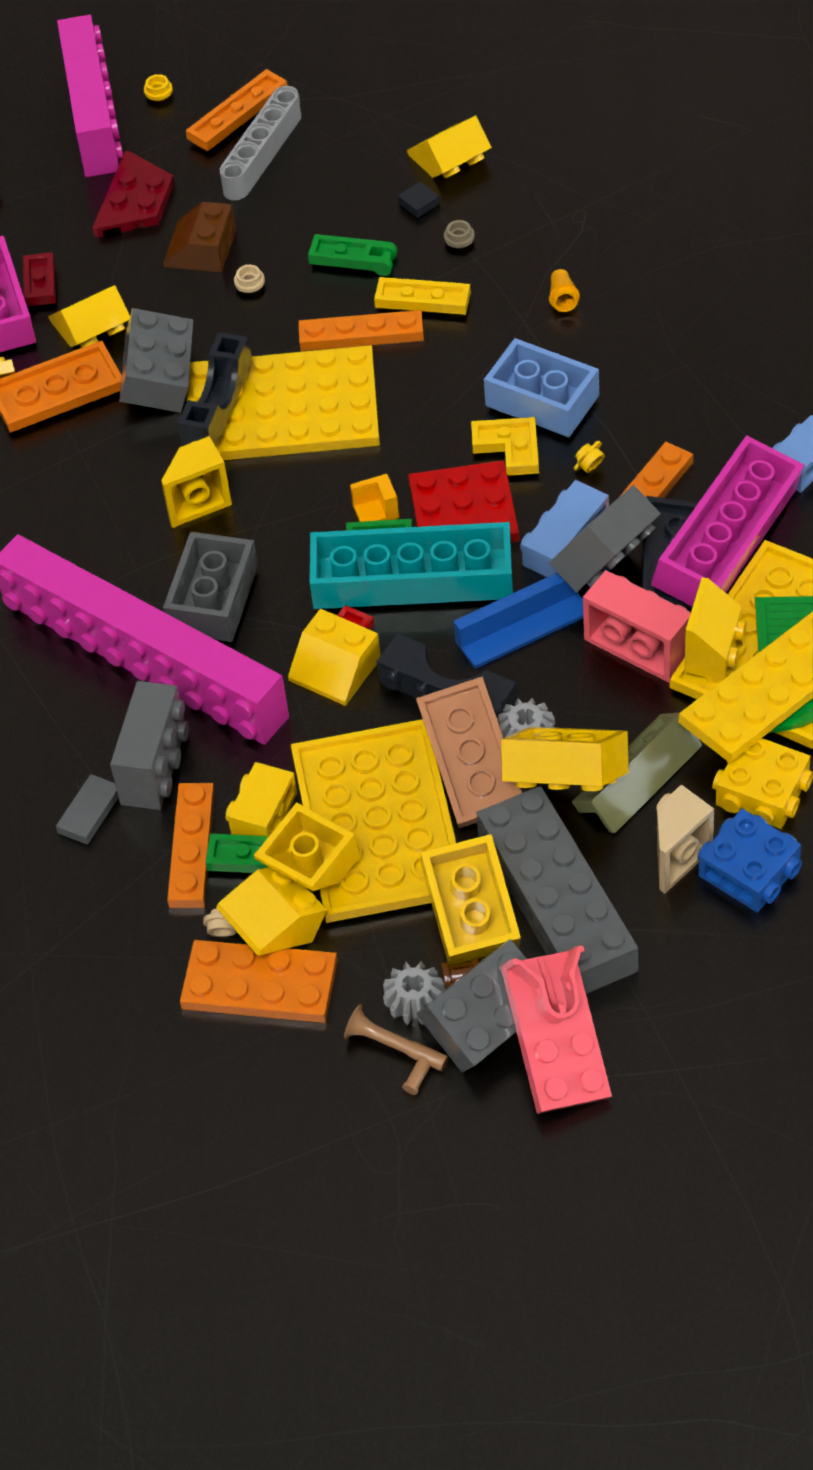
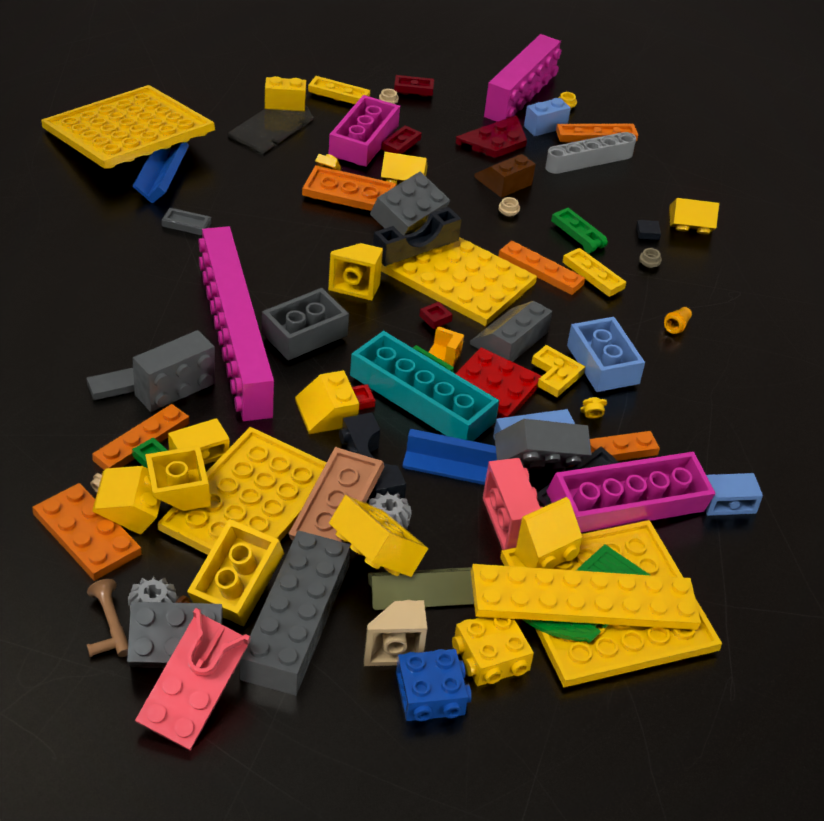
camera: 30 degrees right, 10 degrees down
none -> dark red plate [419,302,453,329]
none -> dark grey slope [470,301,552,362]
none -> medium blue brick [524,98,571,136]

